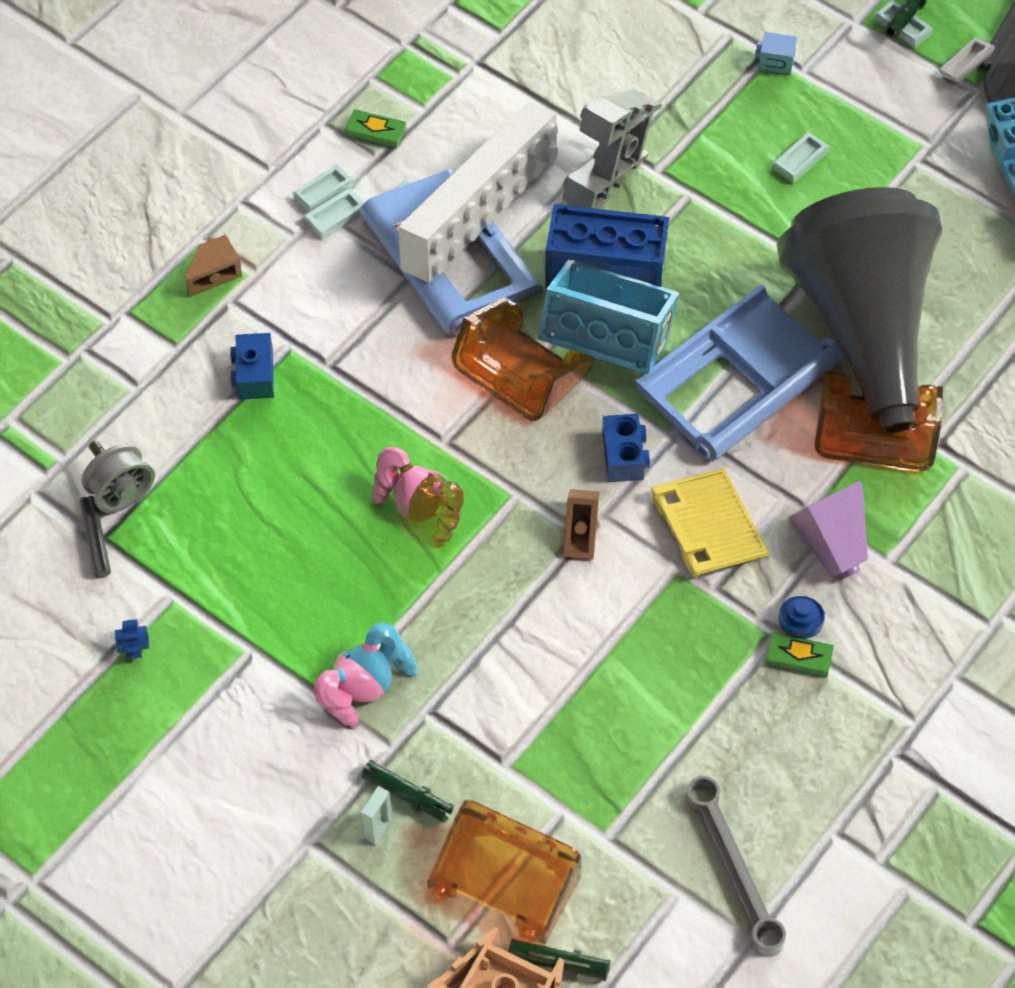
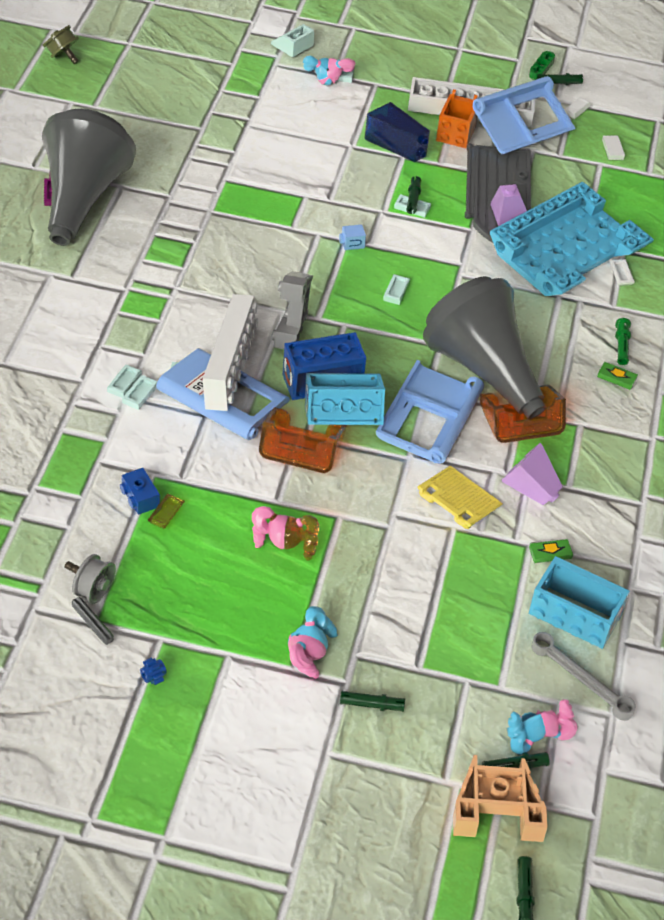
camera: 30 degrees left, 10 degrees down
medium nougat slope [185,234,242,297] -> none
bright green tile [345,109,406,148] -> none
light aqua tile [361,786,393,846] -> none
clear orange windscreen [427,800,582,944] -> none
medium nougat slope [563,489,600,559] -> none
blue brick [602,413,650,482] -> none
blue plate [778,596,825,639] -> none
white tile [938,37,995,84] -> none
none -> clear yellow tile [148,493,185,529]
none -> hair [507,699,578,755]
none -> medium azure hose [528,556,630,649]

